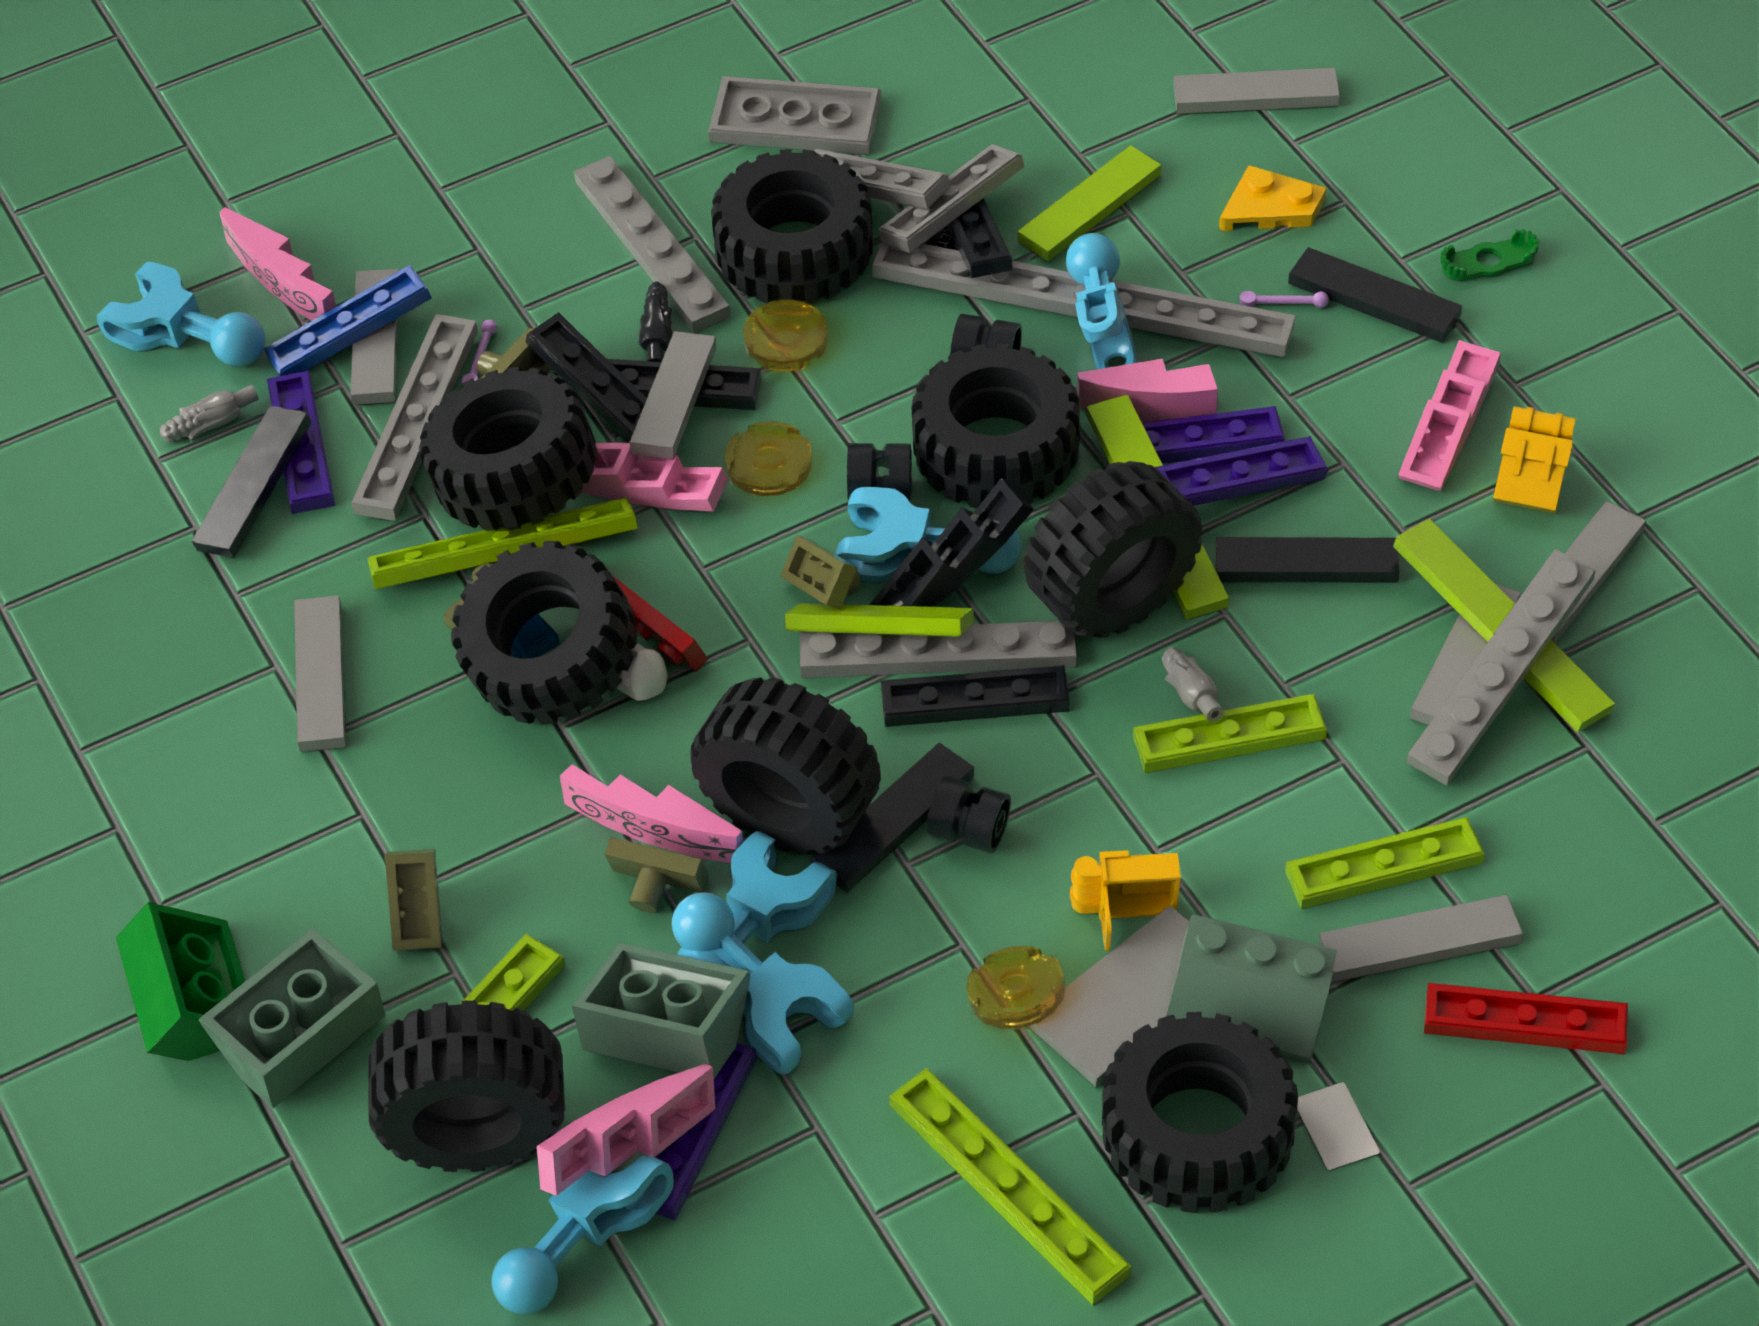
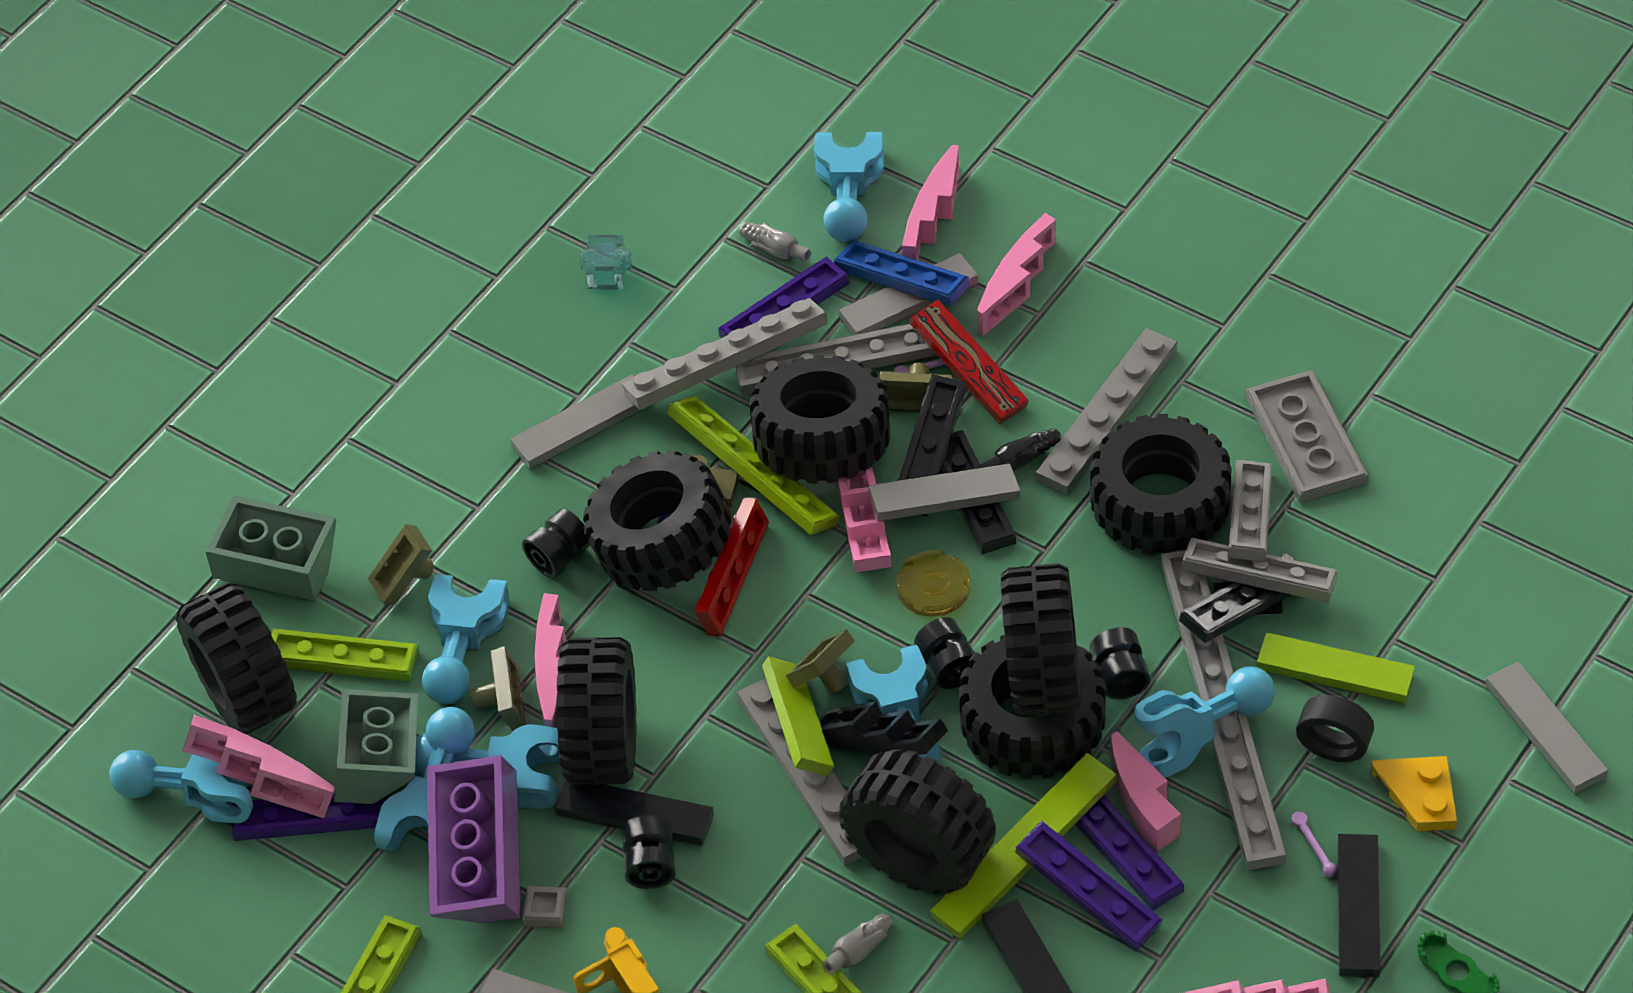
camera: 65 degrees right, 0 degrees up
green slope [115,902,245,1061] -> none
tile [191,406,312,558] -> none
white plate [617,643,668,701] -> none
clear yellow tile [743,299,828,372] -> none
black tile [881,665,1070,727] -> none
clear yellow tile [966,946,1066,1029] -> none
none -> medium azure piece [422,574,510,705]
none -> medium lavender slope [427,755,520,923]
none -> black wheel [522,508,591,578]
none -> light grey tile [523,886,568,928]
none -> clear light blue brick [580,235,631,290]
none -> light grey plate [622,298,828,410]
none -> red tile [910,299,1029,424]
none -> bright pink slope [977,213,1056,337]
none -> black tyre [1001,563,1081,716]
none -> black tyre [1296,695,1374,762]

